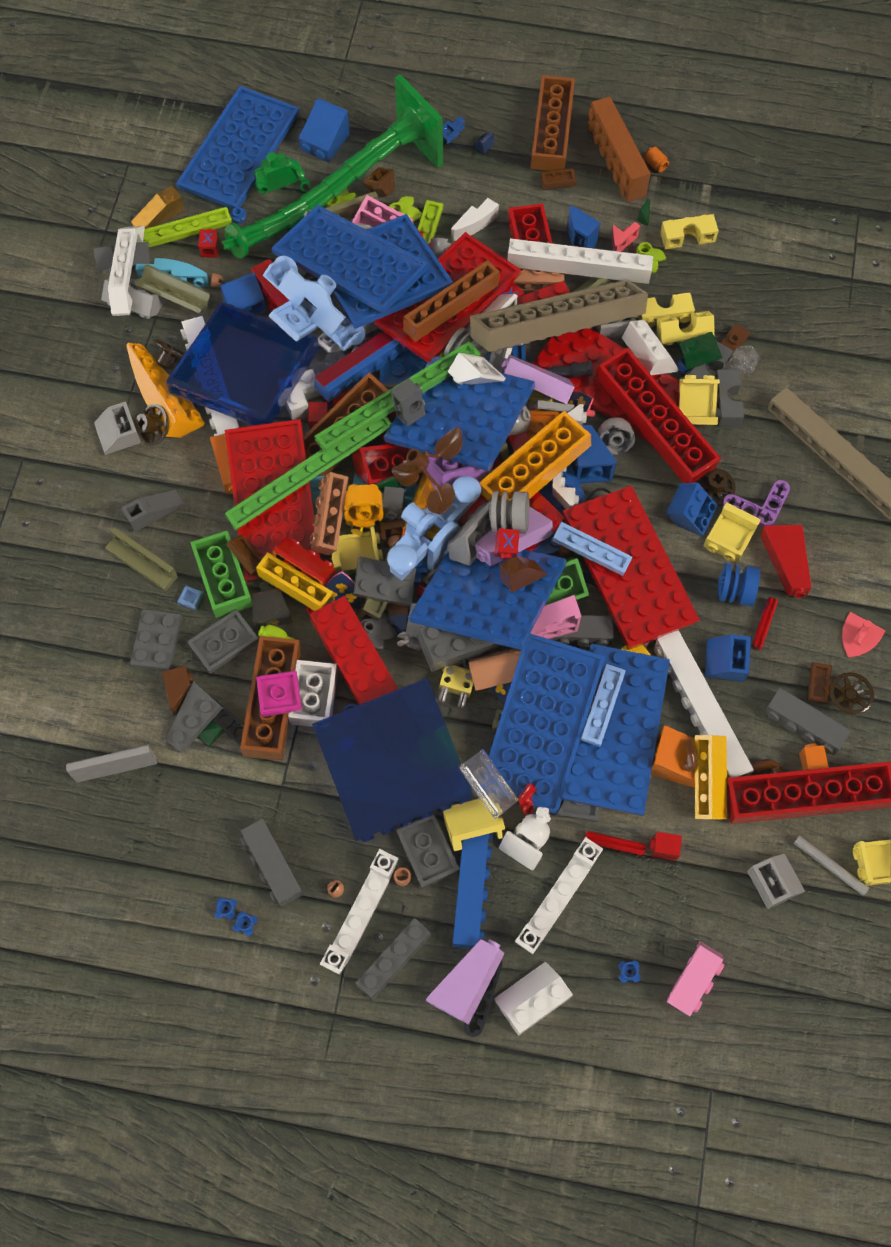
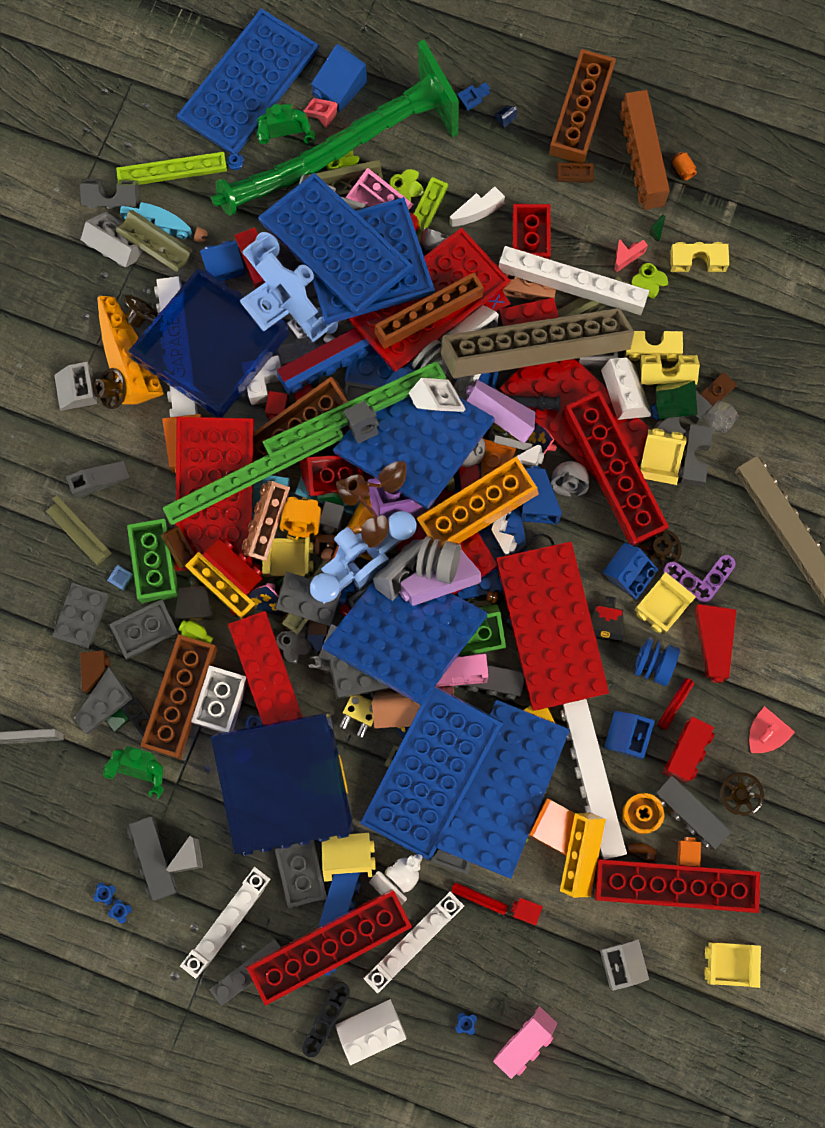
camera: 15 degrees right, 10 degrees up
white slope [108,226,145,316] -> none
pearl gold slope [131,185,184,229] -> none
red brick [198,229,220,258] -> none
dark pink plate [256,671,302,717] -> none
nougat hinge [327,880,344,898] -> none
reddish brown slope [363,167,395,197] -> none
nougat hinge [394,868,411,886] -> none
lavender slope [426,939,504,1024] -> none
clear tile [459,750,518,819] -> none
red brick [494,528,519,561] -> none
reddish brown slope [499,556,546,592] -> none
red arm [518,783,537,815] -> none
light blue plate [552,522,632,576] -> none
blue slope [566,205,600,249] -> none
light blue plate [581,664,626,747] -> none
reddish brown arm [684,740,699,772] -> none
light grey piece [793,835,869,896] -> none
reddish brown plate [807,662,832,705] -> none
none -> green torso [102,746,164,799]
none -> light grey slope [166,836,203,873]
none -> red brick [246,889,412,1006]
none -> coral slope [303,98,337,128]
none -> torso [591,596,624,643]
none -> light orange brick [622,793,664,834]
none -> red brick [662,716,715,784]

